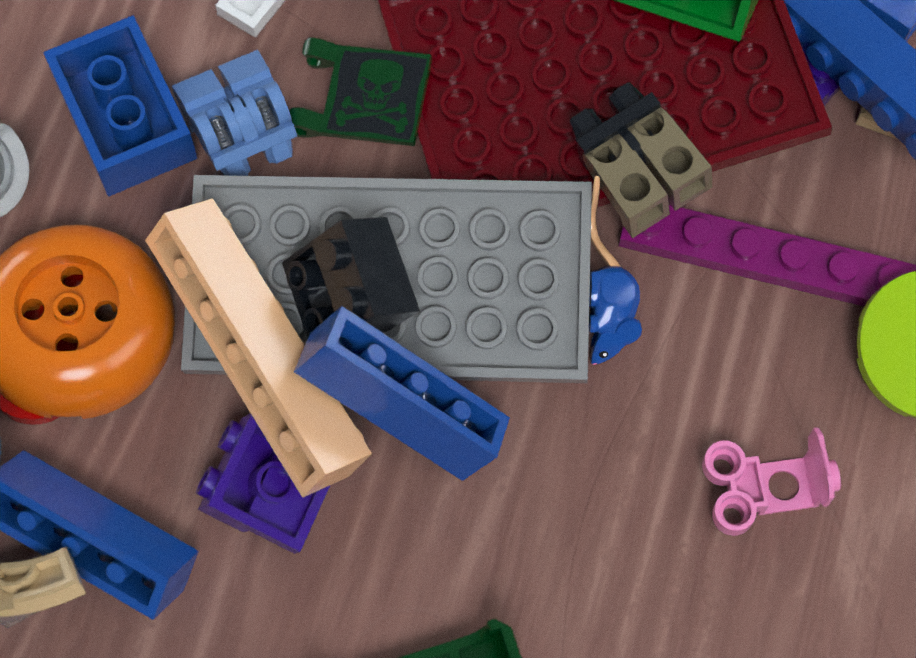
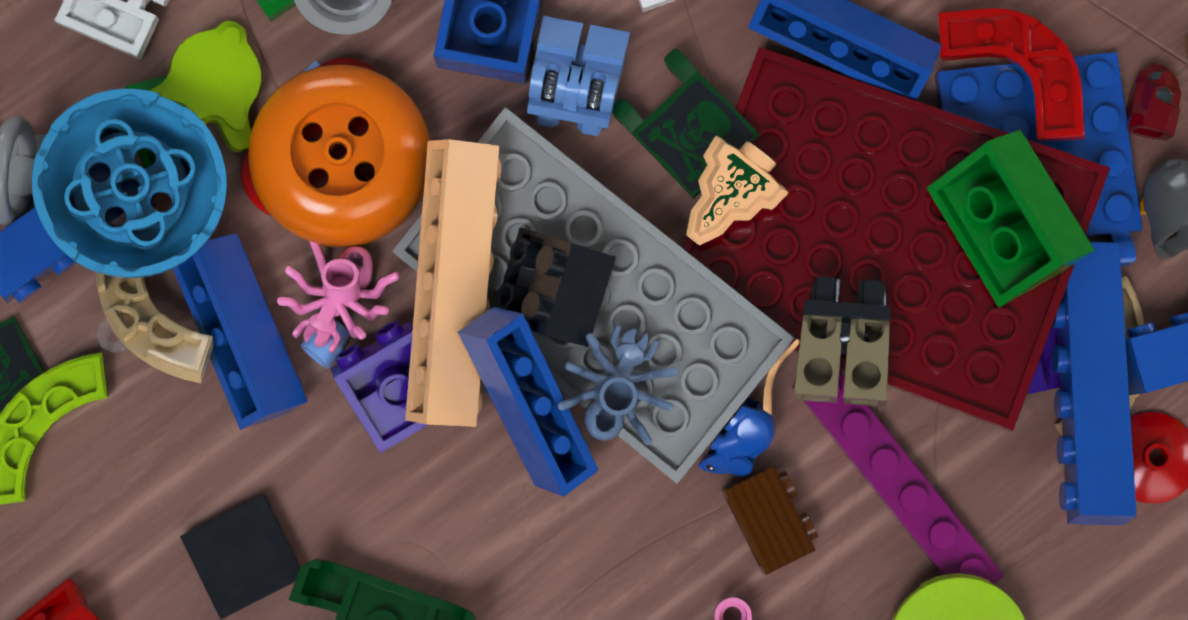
camera: 35 degrees right, 15 degrees up
none -> bright pink animal [277,241,400,353]
none -> light blue hose [300,319,350,369]
none -> sand blue animal [557,325,679,445]
none -> light nougat rock [686,135,789,245]
none -> reddish brown brick [722,466,818,575]

